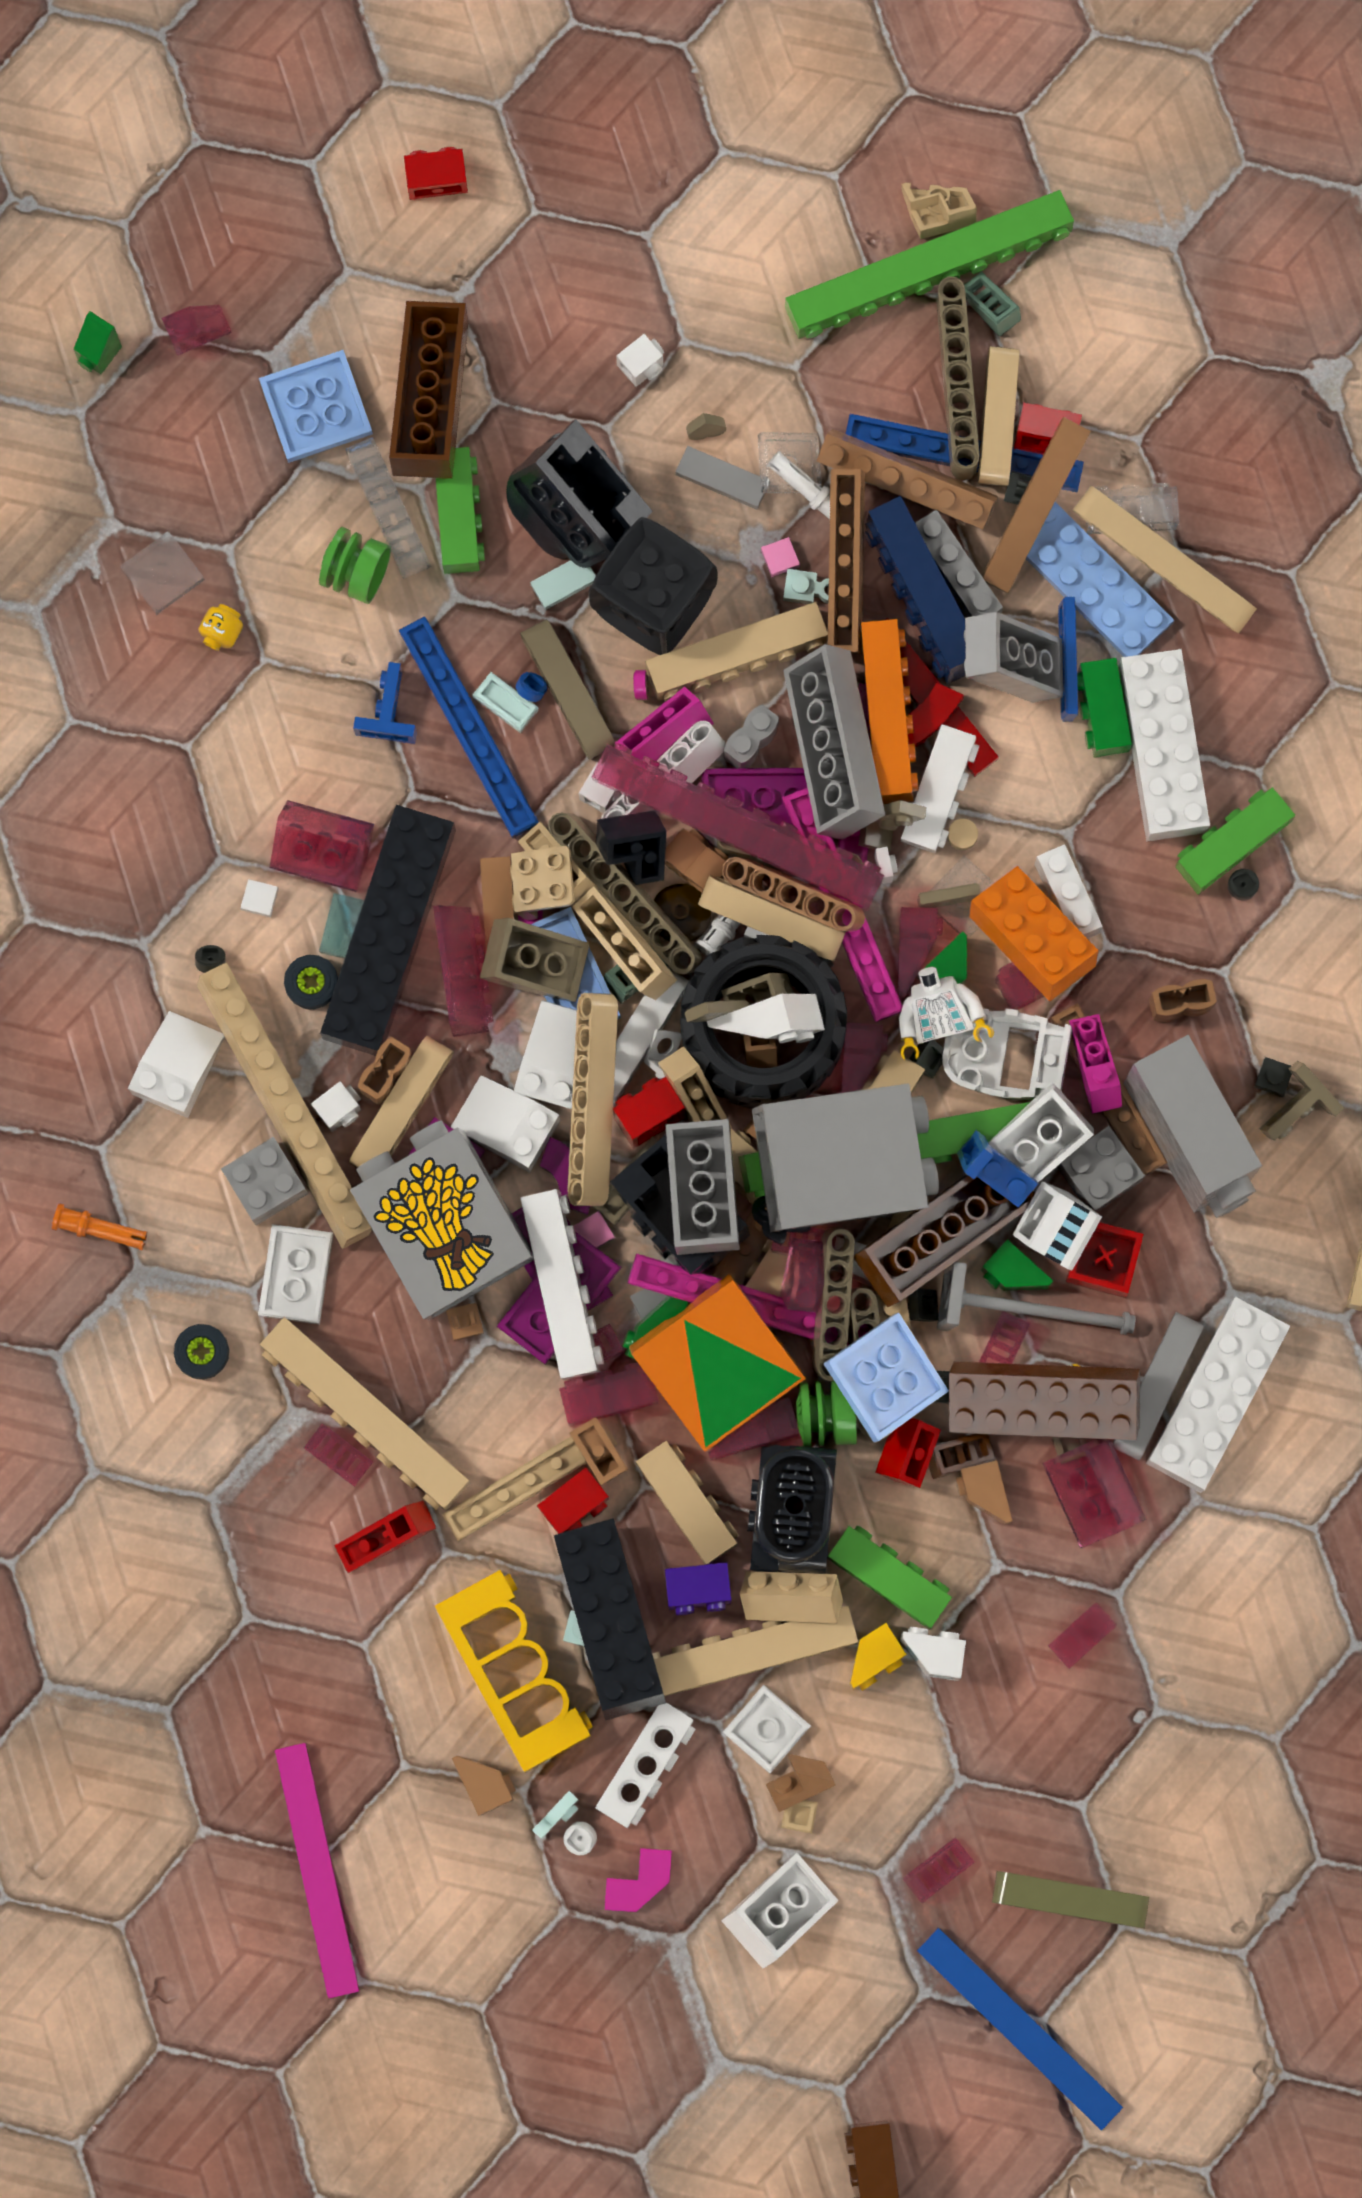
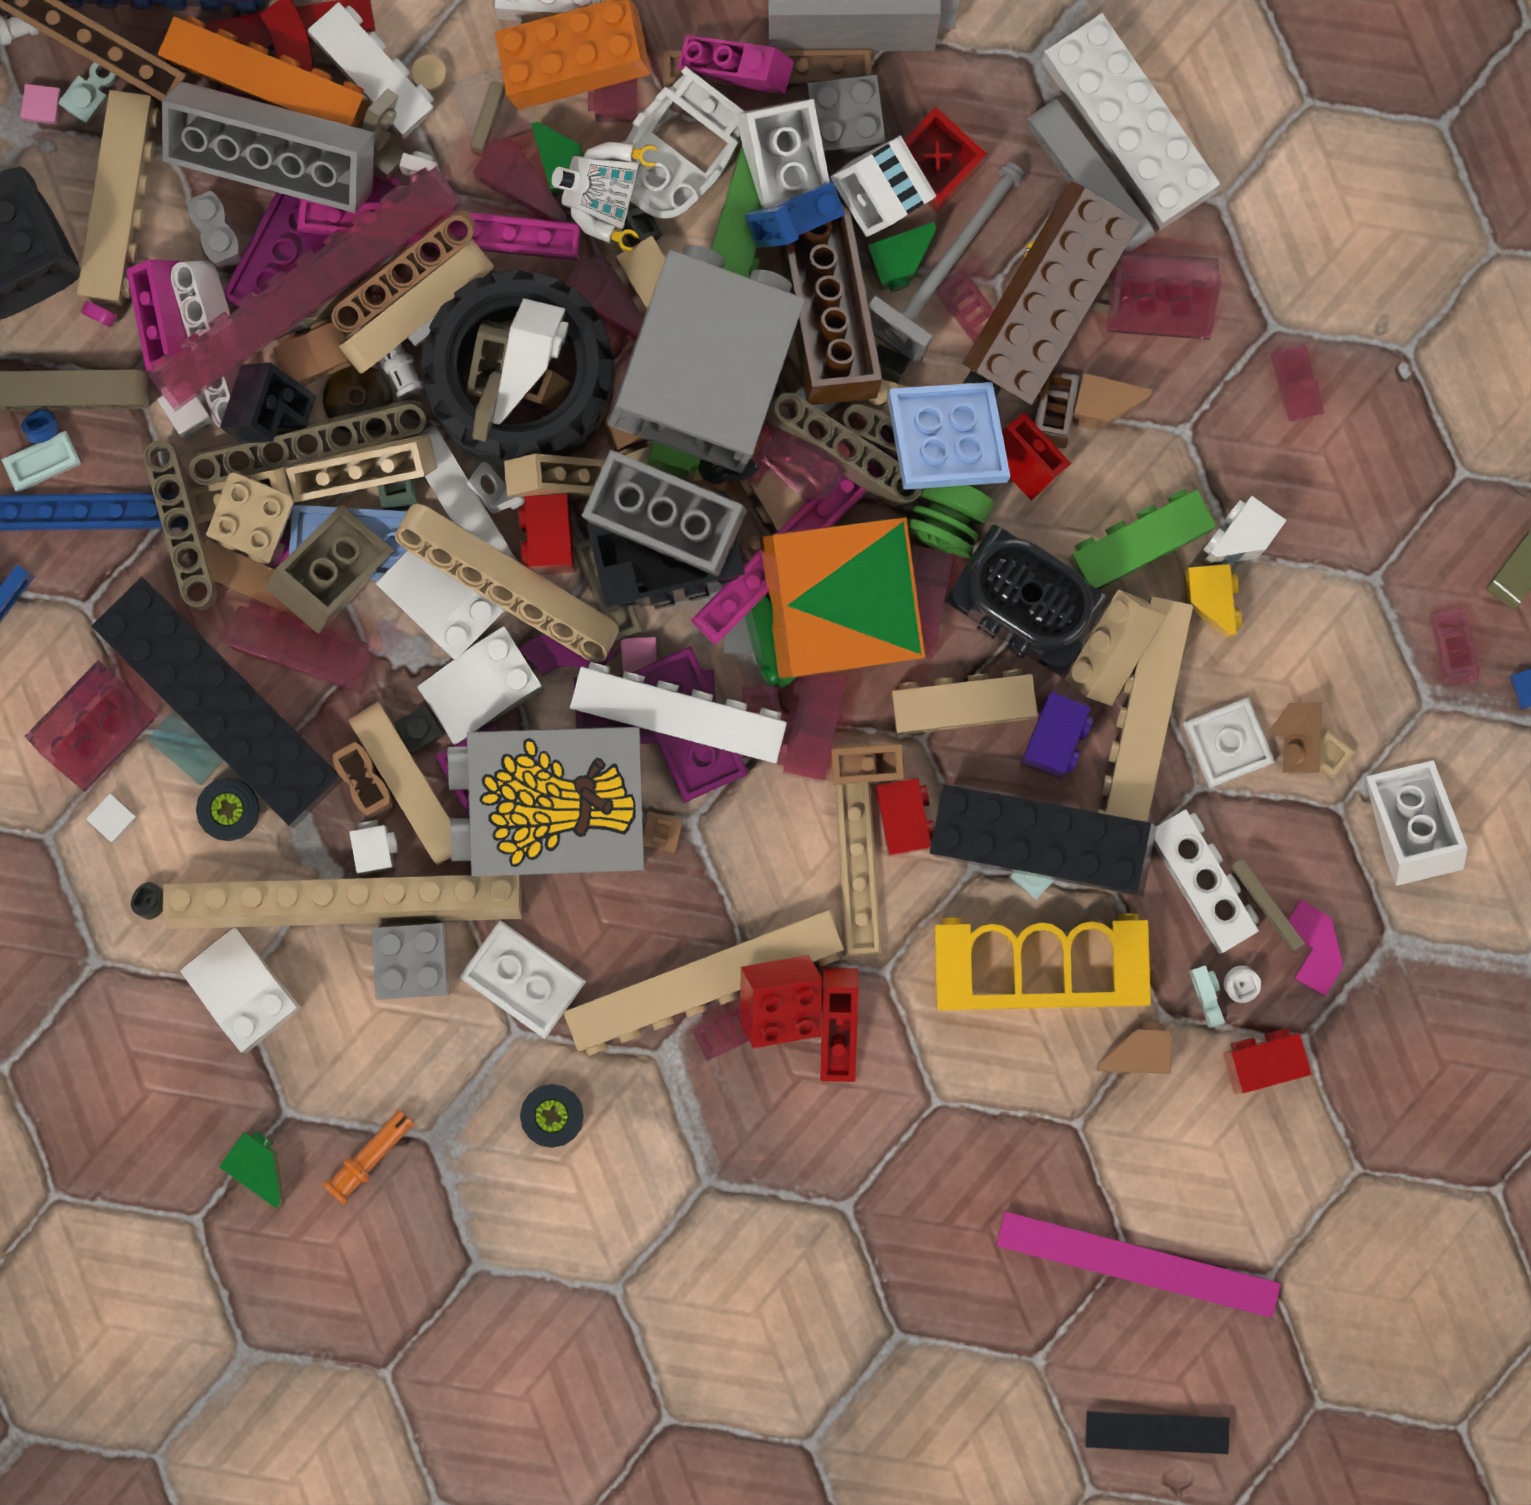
camera: 65 degrees left, 5 degrees up
none -> dark tan beam [144,440,217,611]
none -> green slope [219,1130,285,1209]
none -> pearl dark grey plate [394,705,443,754]
none -> red brick [740,955,822,1049]
none -> black tile [1085,1410,1230,1454]
none -> red brick [1223,1028,1312,1094]
none -> dark tan tile [1232,858,1306,955]

